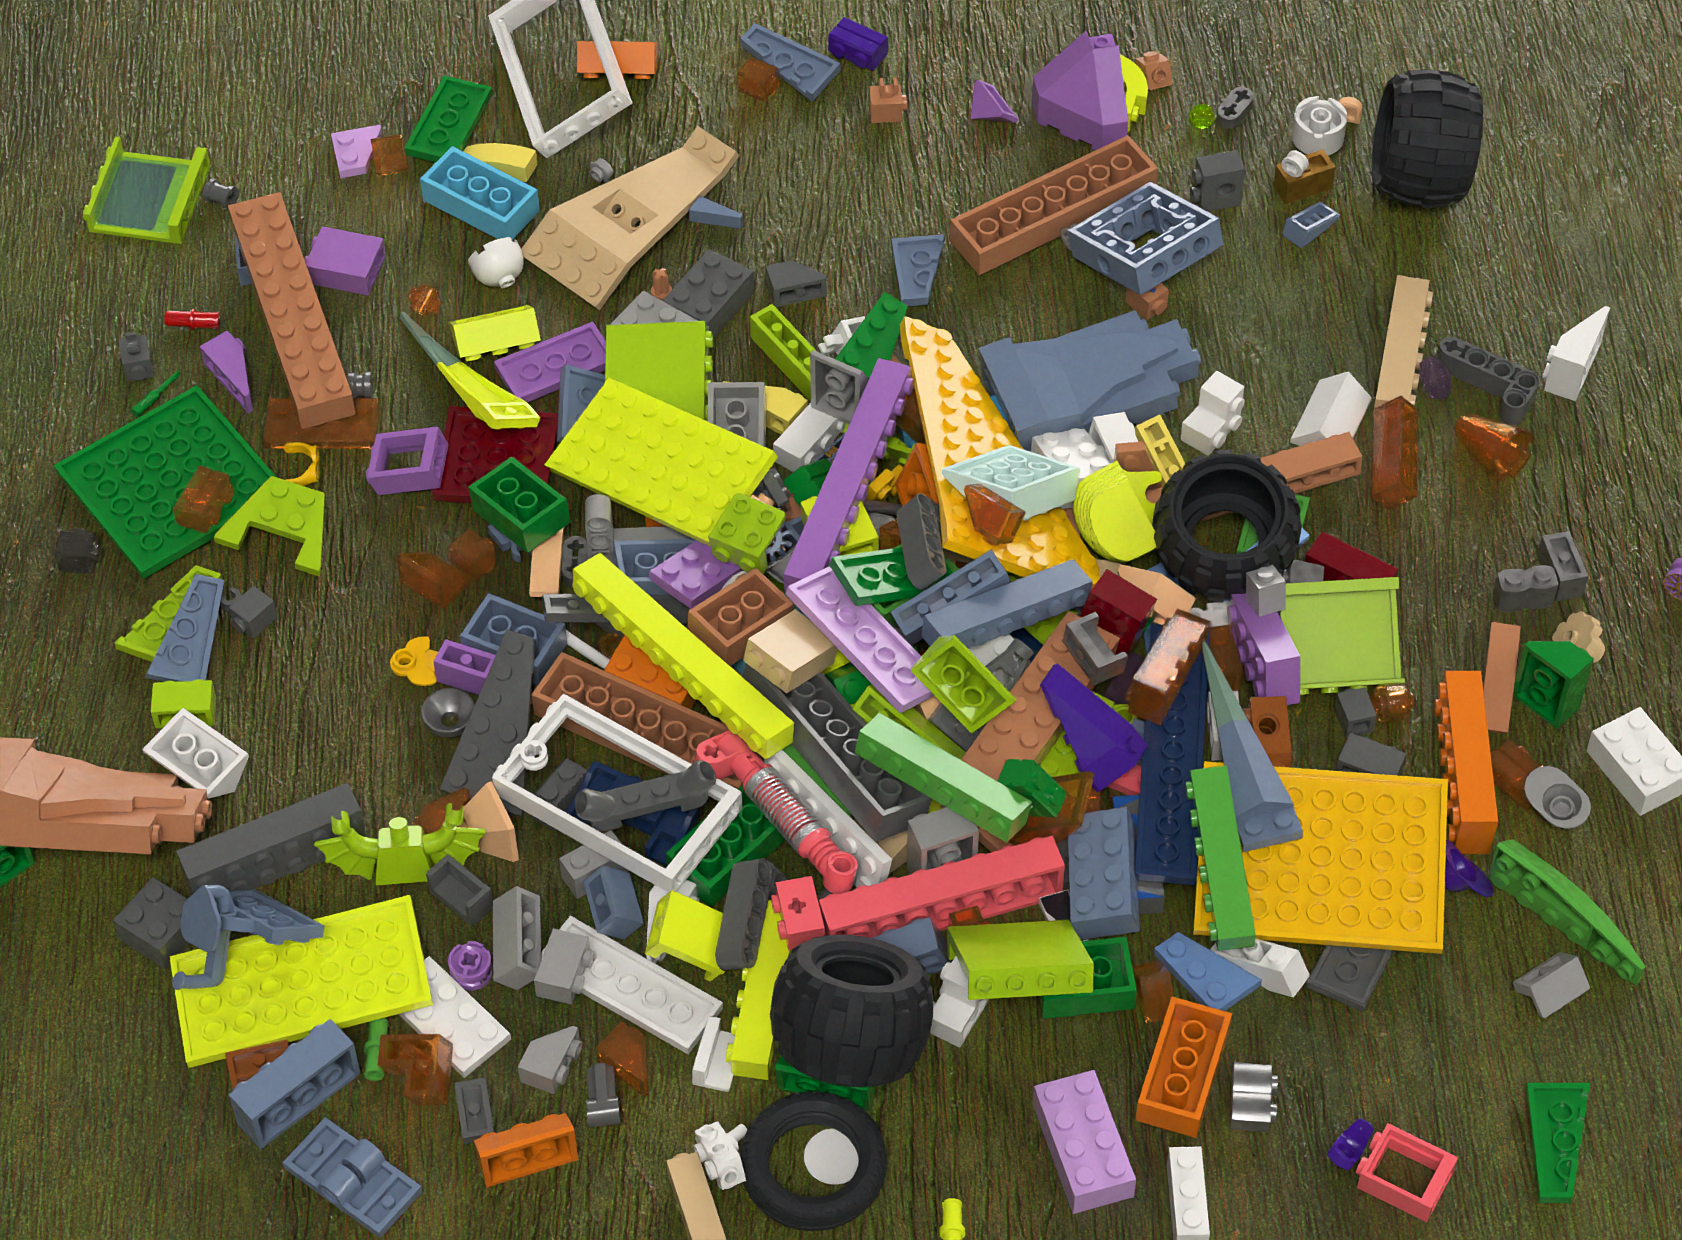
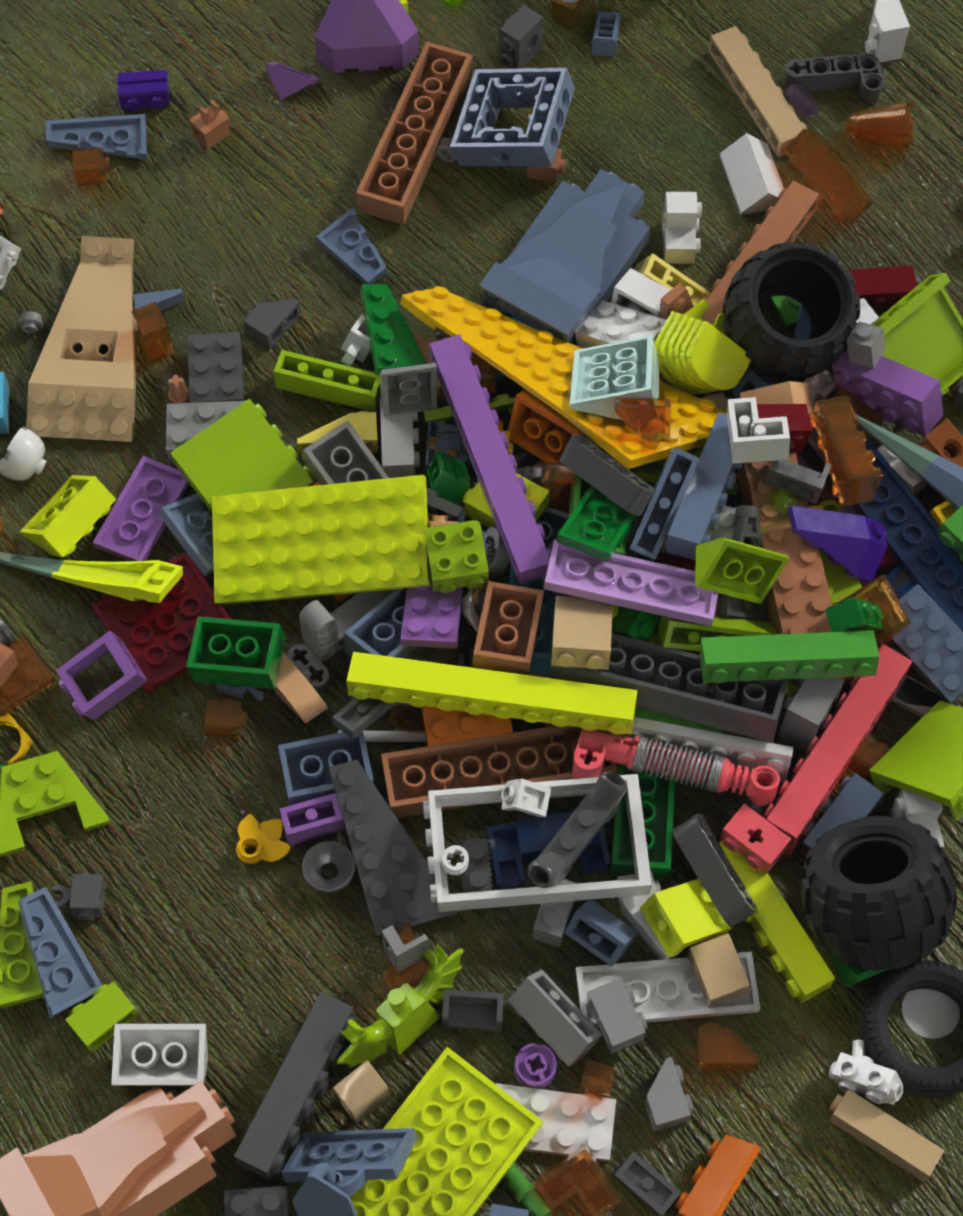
camera: 40 degrees left, 10 degrees up
clear orange slope [396,551,472,610] -> none
light nougat slope [459,781,519,862] -> none
dark grey piece [586,1063,620,1127] -> none
white panel [692,1016,735,1092] -> none
none -> clear orange panel [131,301,174,363]
none -> tan piece [333,1060,392,1123]
none -> light grey panel [382,925,429,973]
none -> white bracket [501,779,551,818]
none -> clear orange bracket [579,1060,615,1101]
none -> tan piece [688,933,751,1008]
none -> white brick [727,397,790,464]
none -> clear neon green plate [771,489,798,514]

